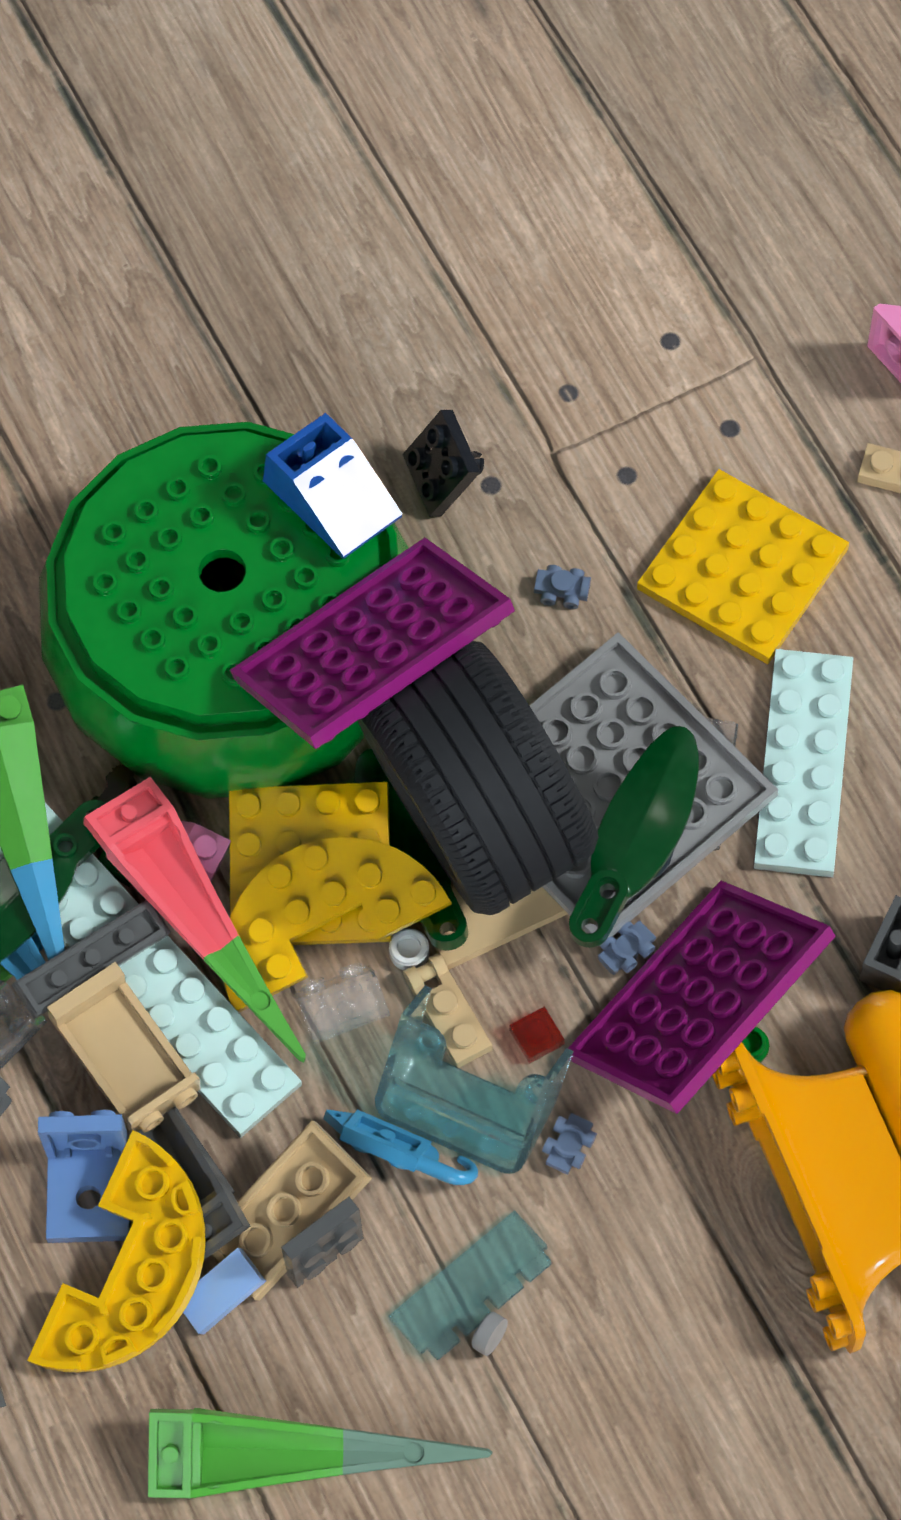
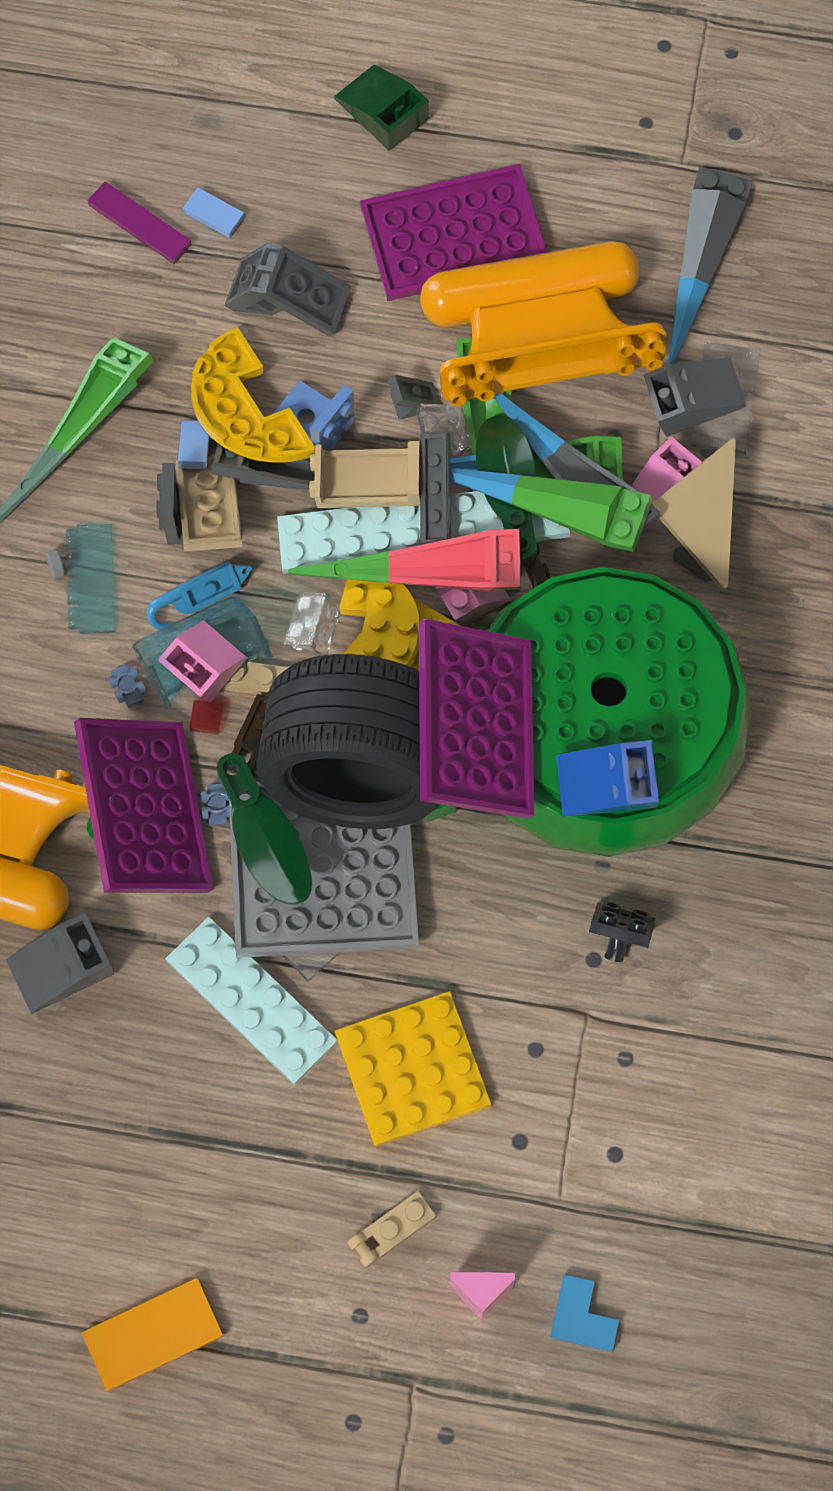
camera: 125 degrees right, 5 degrees up
sand blue piece [534,565,591,609] -> none
none -> bright pink slope [158,620,248,703]
none -> dark brown hinge [229,694,267,775]
none -> dark azure tile [550,1274,619,1353]

